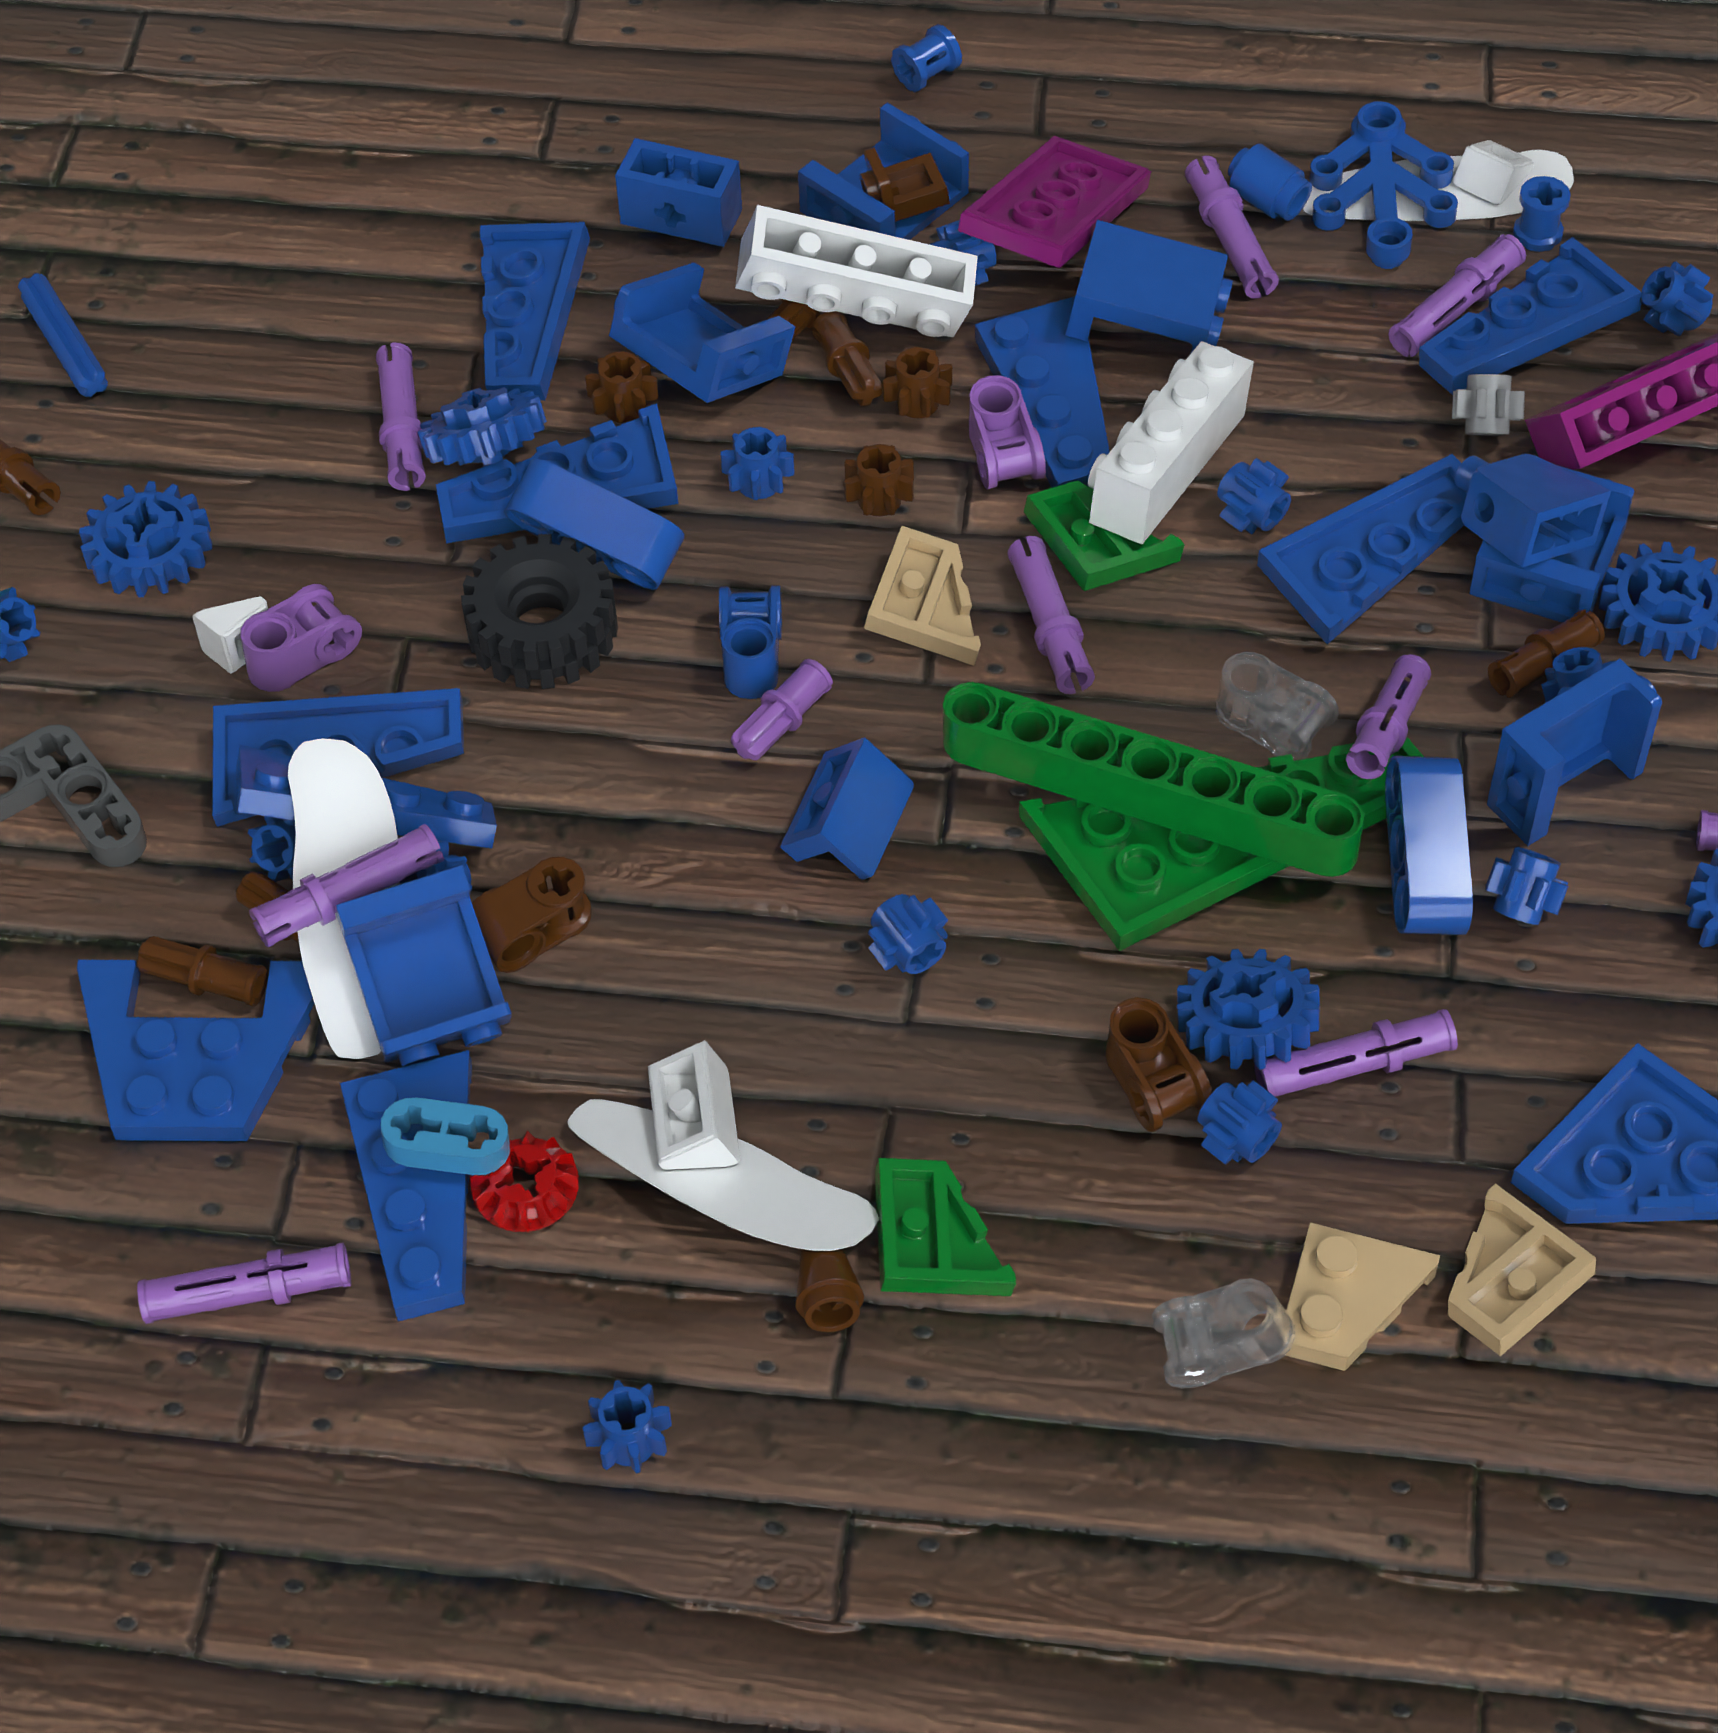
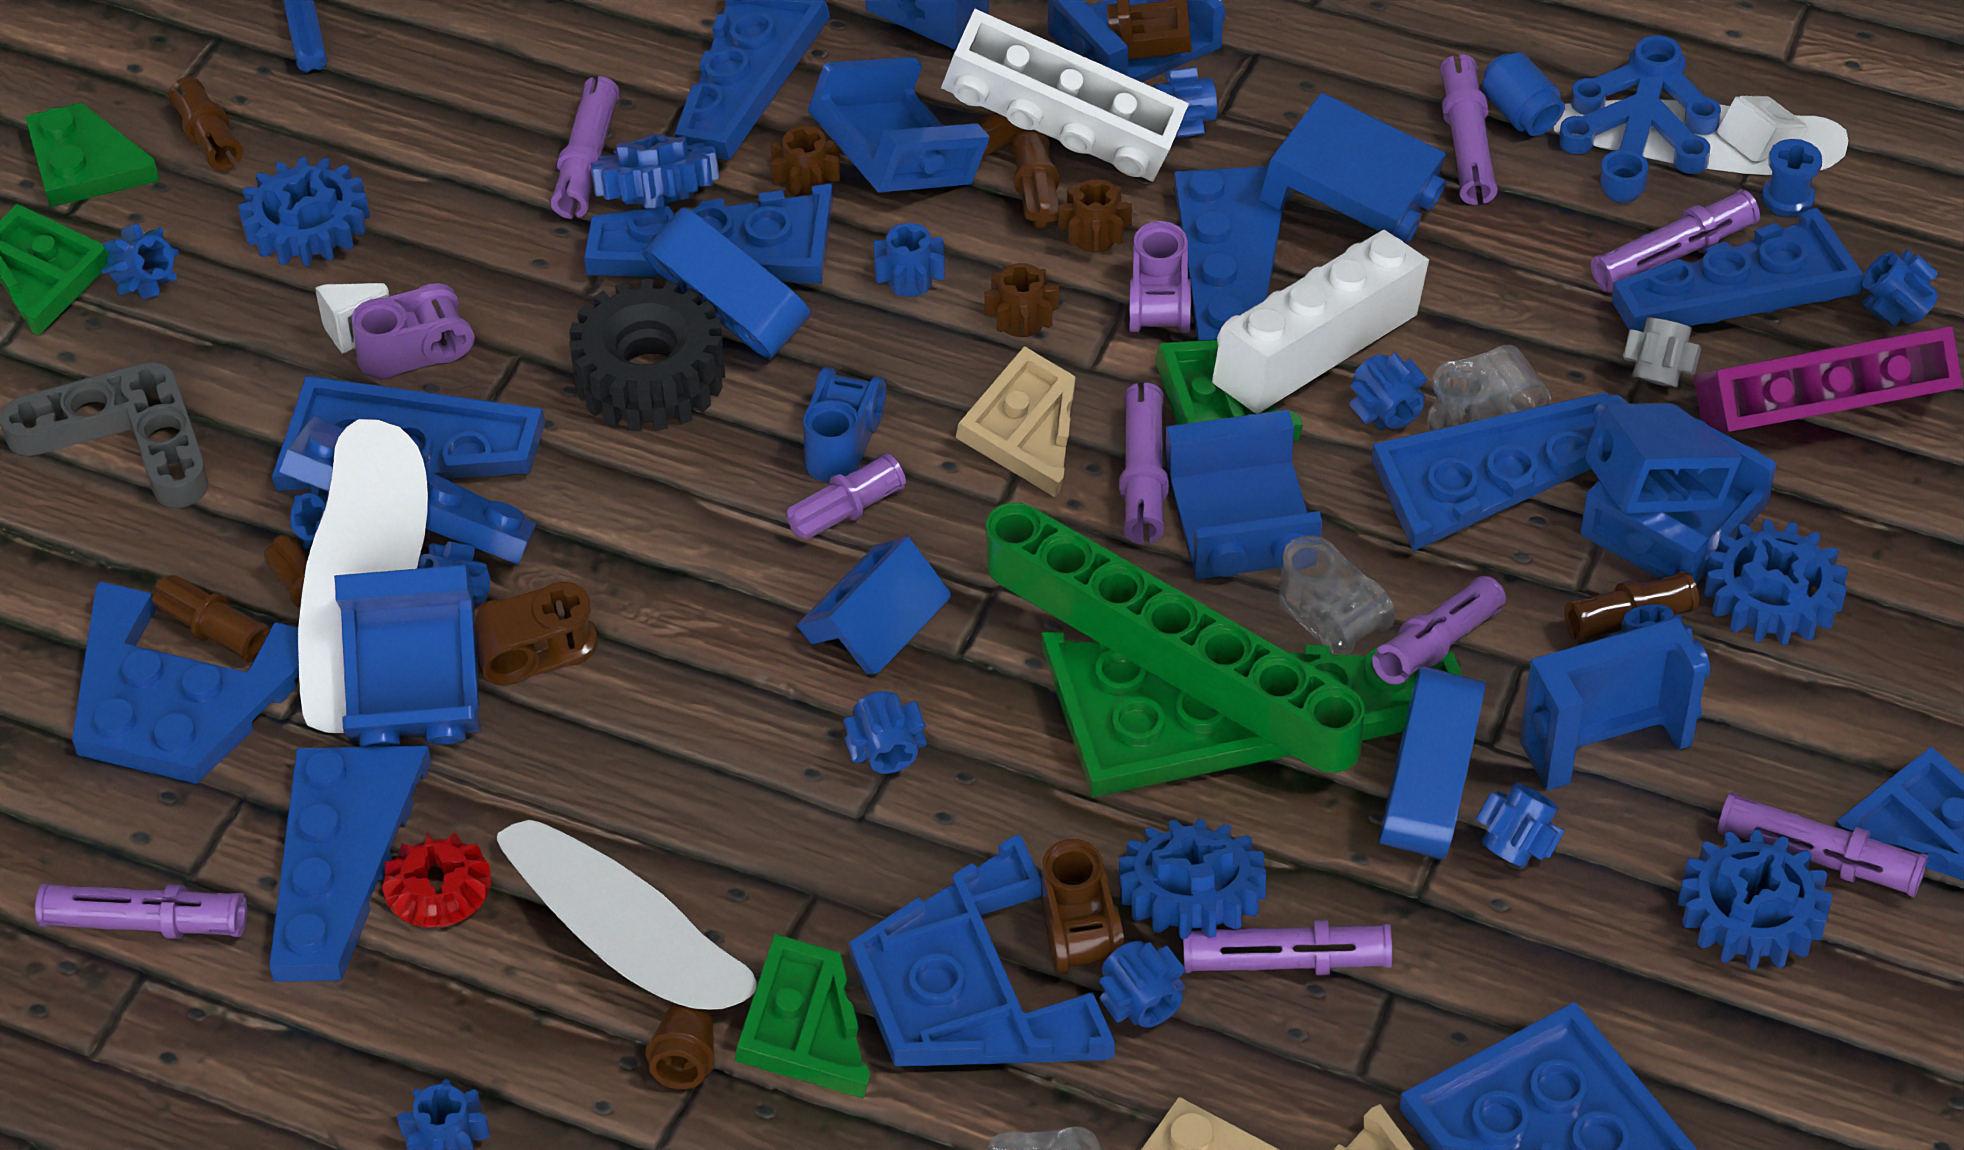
camera: 15 degrees right, 5 degrees down
medium lavender pin [249,824,444,947] -> none
dark azure beam [381,1098,510,1175] -> none
white slope [648,1040,741,1170] -> none
magenta tile [958,136,1151,268] -> none
none -> blue wing [849,834,1115,1067]
none -> blue panel [1165,409,1322,580]
none -> clear piece [1427,345,1551,431]

